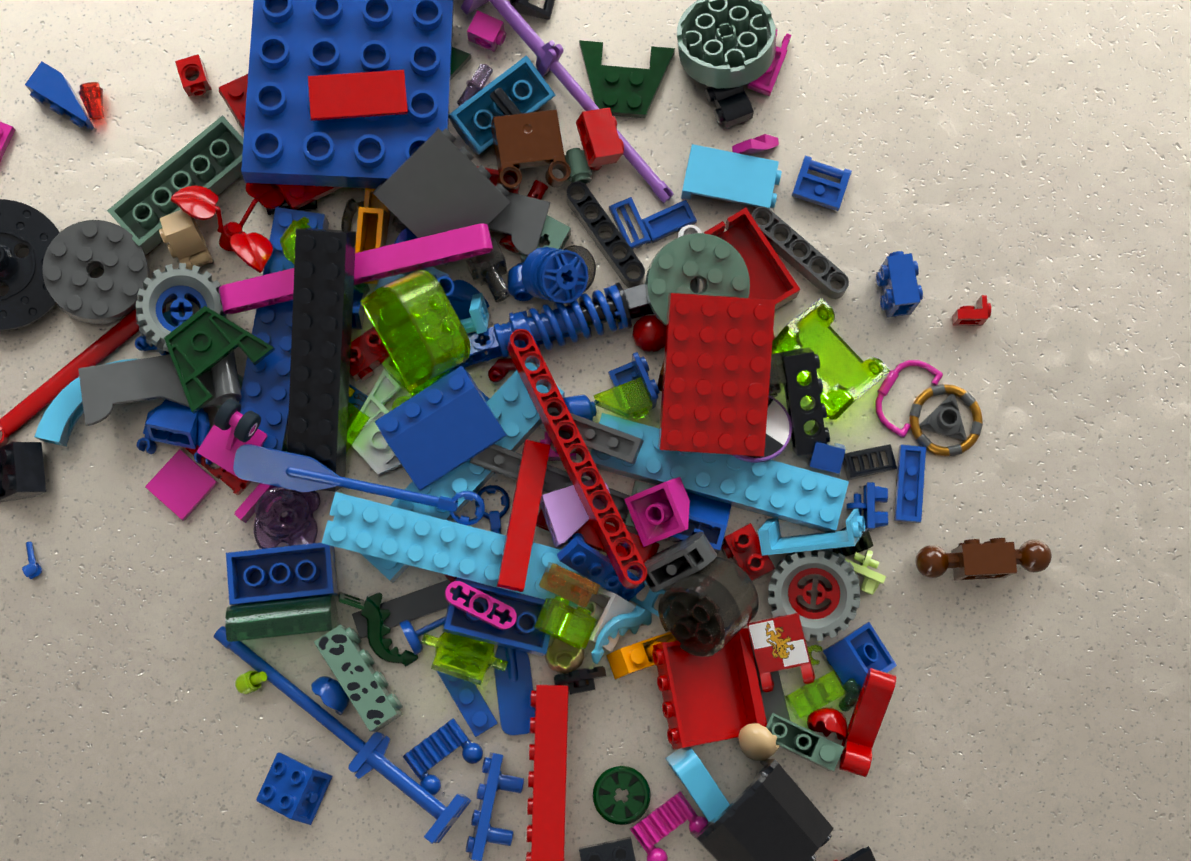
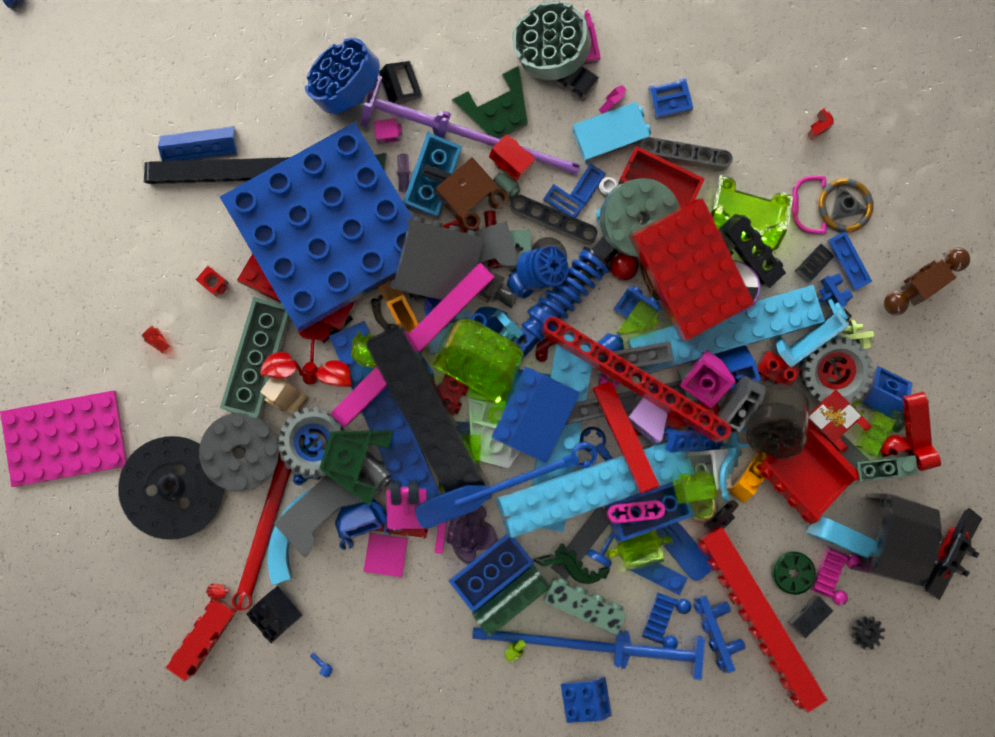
camera: 30 degrees left, 5 degrees up
blue slope [25,61,94,130] -> none
red piece [308,70,408,121] -> none
blue helmet [311,676,350,715] -> none
clear orange bracket [539,562,601,608] -> none
tan hair [739,723,780,761] -> none
blue panel [809,442,846,474] -> none
blue brick [876,251,923,318] -> none

